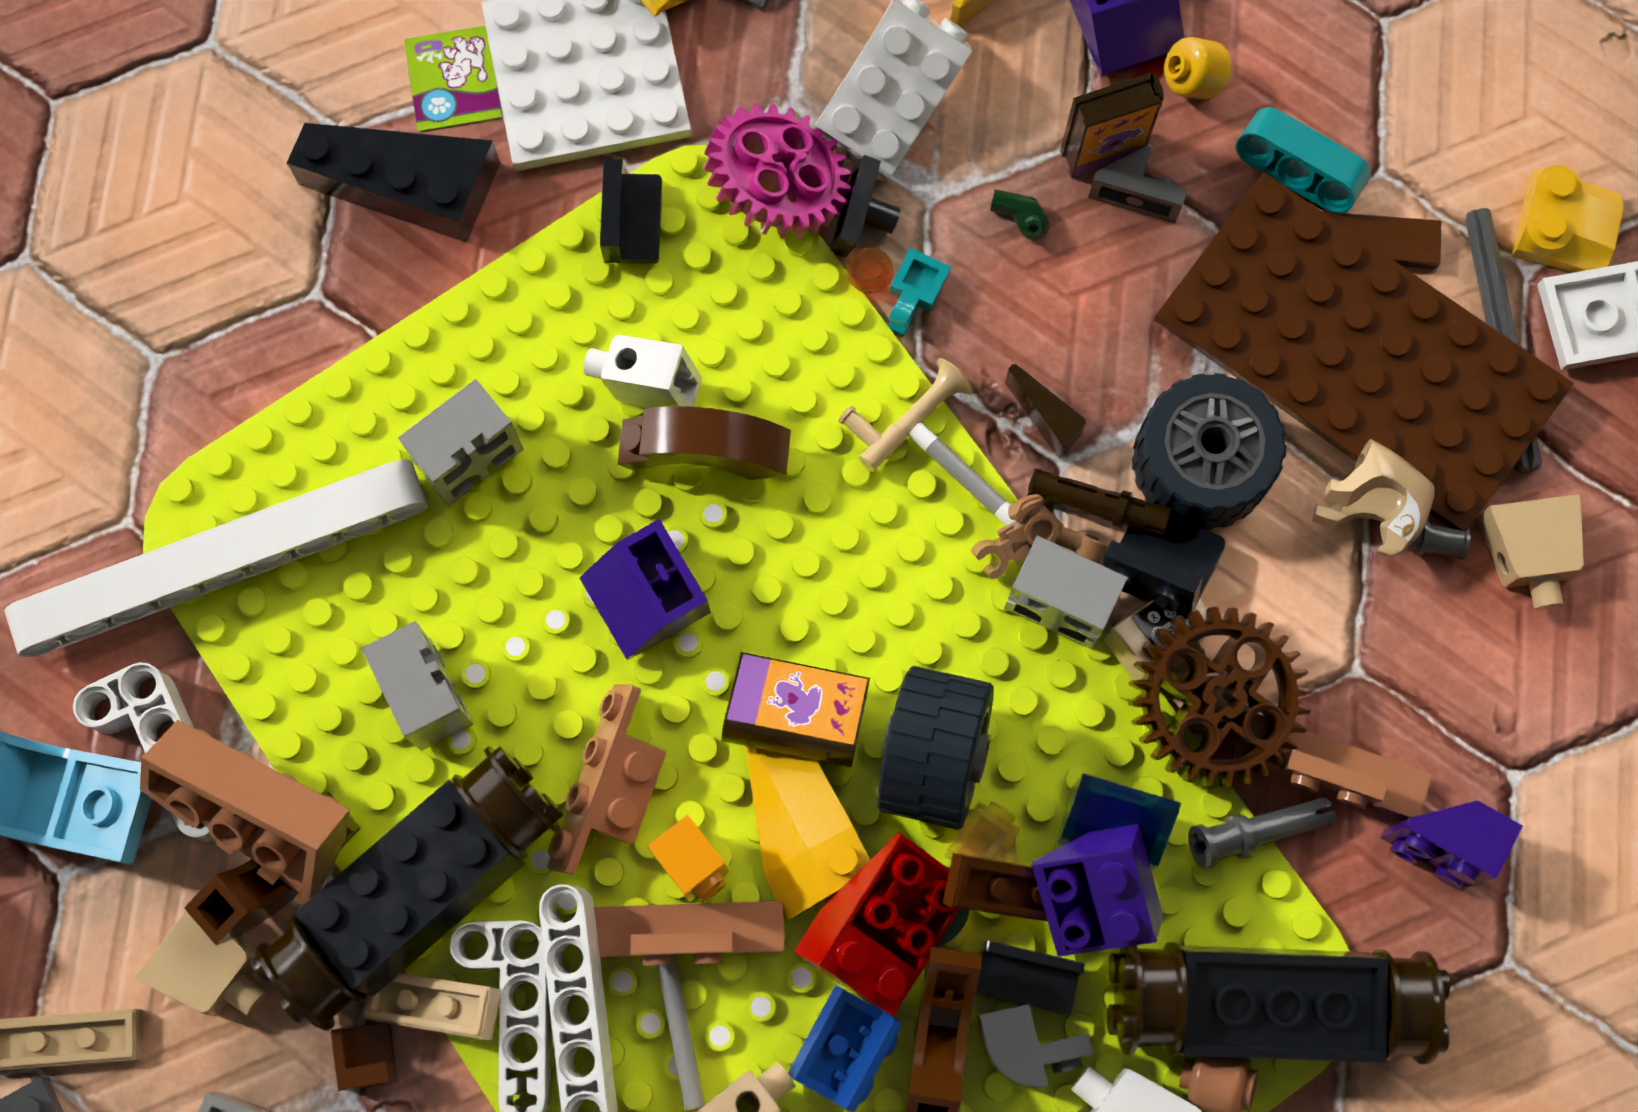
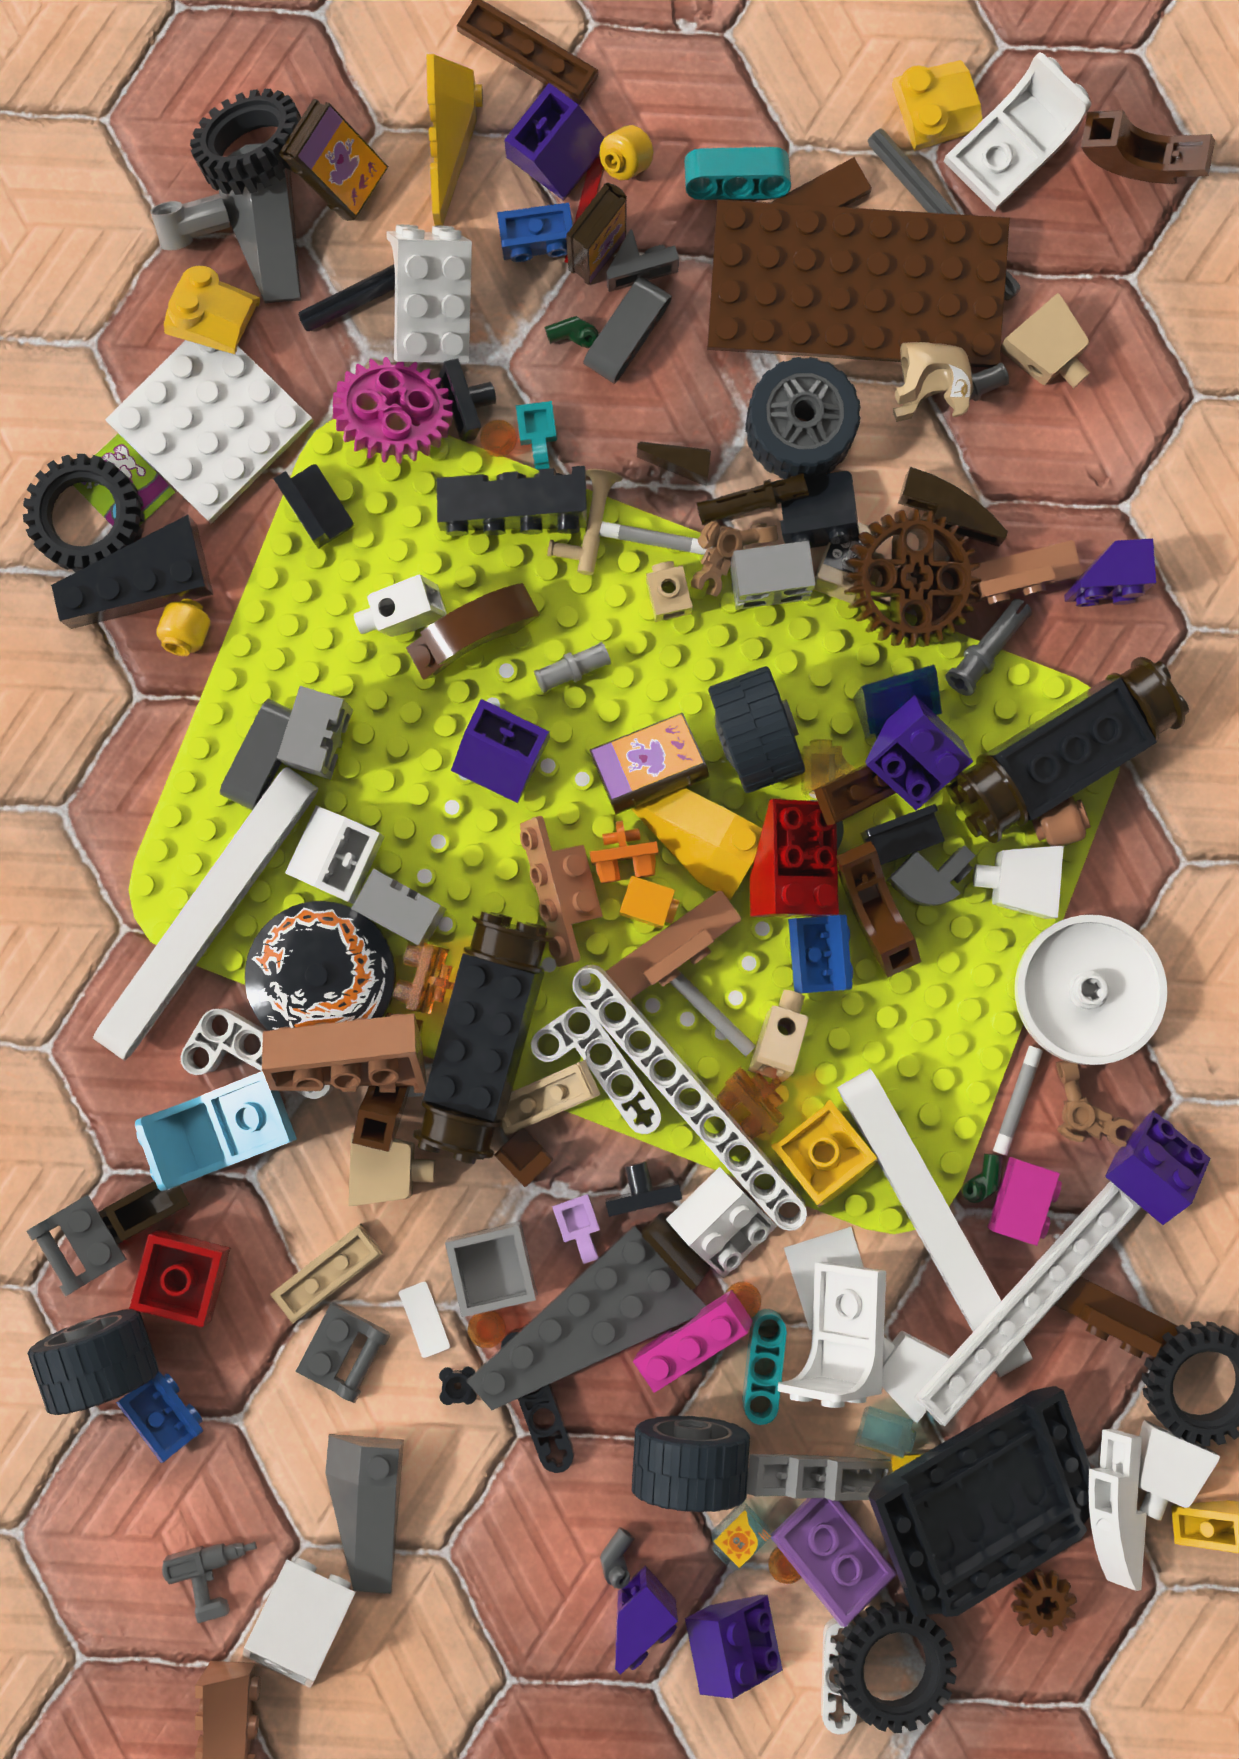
camera: 35 degrees left, 10 degrees up
none -> black tyre [23,454,145,572]
none -> yellow head [156,599,211,656]
none -> dark grey beam [220,699,292,810]
none -> dish [245,901,396,1031]
none -> white slope [285,805,385,904]
none -> black axle [298,264,395,331]
none -> clear orange hips [393,943,455,1014]
none -> black wedge [437,466,587,536]
none -> blue bracket [497,202,573,262]
none -> light grey pin [534,642,611,693]
none -> dark grey beam [583,276,672,384]
none -> orange hips [590,820,658,884]
none -> tan brick [646,561,693,622]
none -> dark brown slope [898,467,1008,547]

